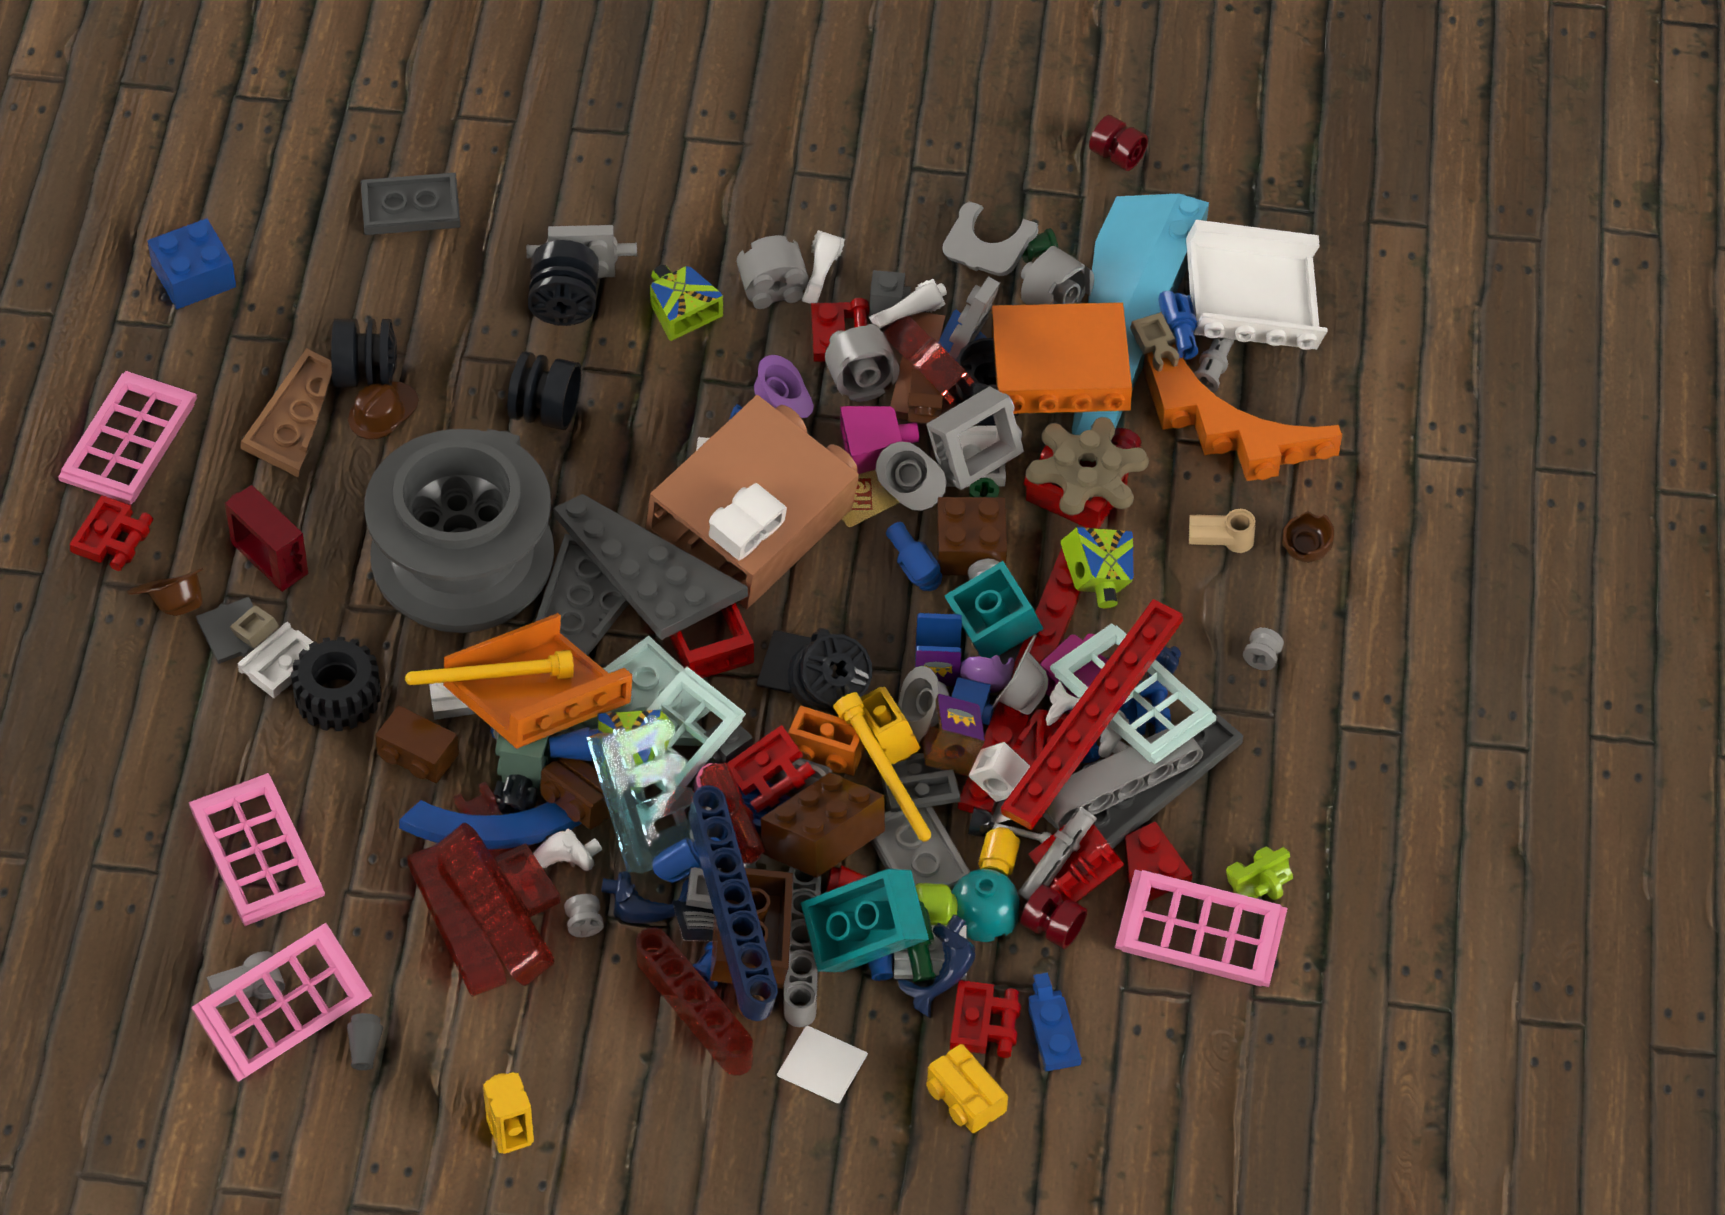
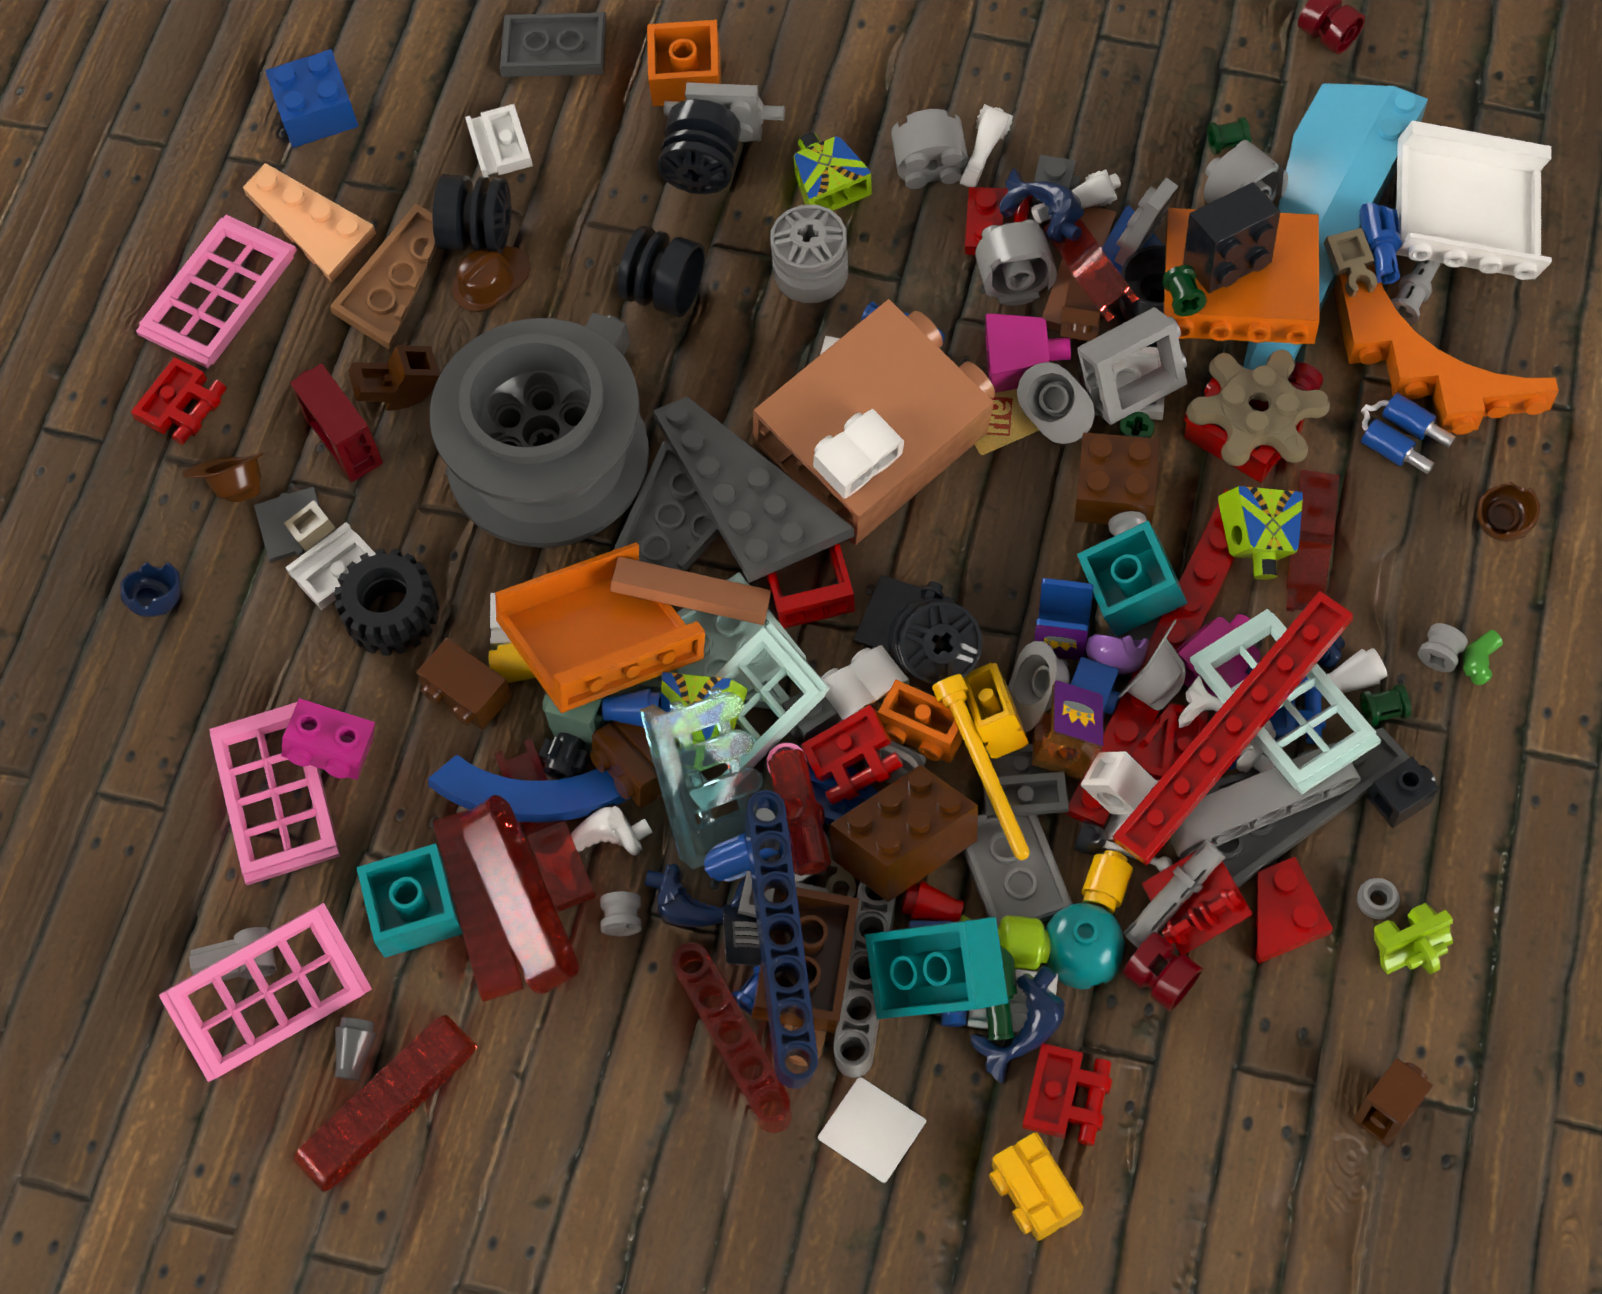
camera: 15 degrees right, 10 degrees up
yellow piece [405,650,574,685] -> none
yellow brick [483,1072,534,1154] -> none
medium lavender piece [754,355,814,418] -> none
blue arm [885,522,942,591] -> none
light grey piece [942,201,1038,276] -> none
blue hinge [1028,972,1082,1072] -> none
bright pink piece [1115,870,1288,987] -> none
tan piece [1189,509,1256,553] -> none
none -> dark blue hair [121,562,180,617]
none -> light nougat wing [243,163,376,283]
none -> dark pink brick [282,698,375,780]
none -> clear red beam [293,1015,477,1192]
none -> reddish brown brick [348,345,440,411]
none -> teal brick [356,844,464,958]
none -> white plate [465,104,533,178]
none -> yellow brick [489,643,536,683]
none -> nougat tile [610,556,771,625]
none -> orange brick [647,20,721,107]
none -> light grey wheel [770,205,848,303]
none -> white brick [821,645,909,723]
none -> dark blue animal [999,168,1084,243]
none -> dark green bush [1162,265,1207,317]
none -> black brick [1183,182,1281,293]
none -> clear red piece [1286,470,1340,612]
none -> white cone [1327,648,1387,693]
none -> reddish brown brick [1352,1058,1434,1148]
none -> light grey plate [1357,878,1400,919]
none -> blue piece [1360,393,1456,474]
none -> dark green bush [1360,683,1412,727]
none -> black brick [1367,756,1439,828]
none -> bright green arm [1462,630,1503,685]

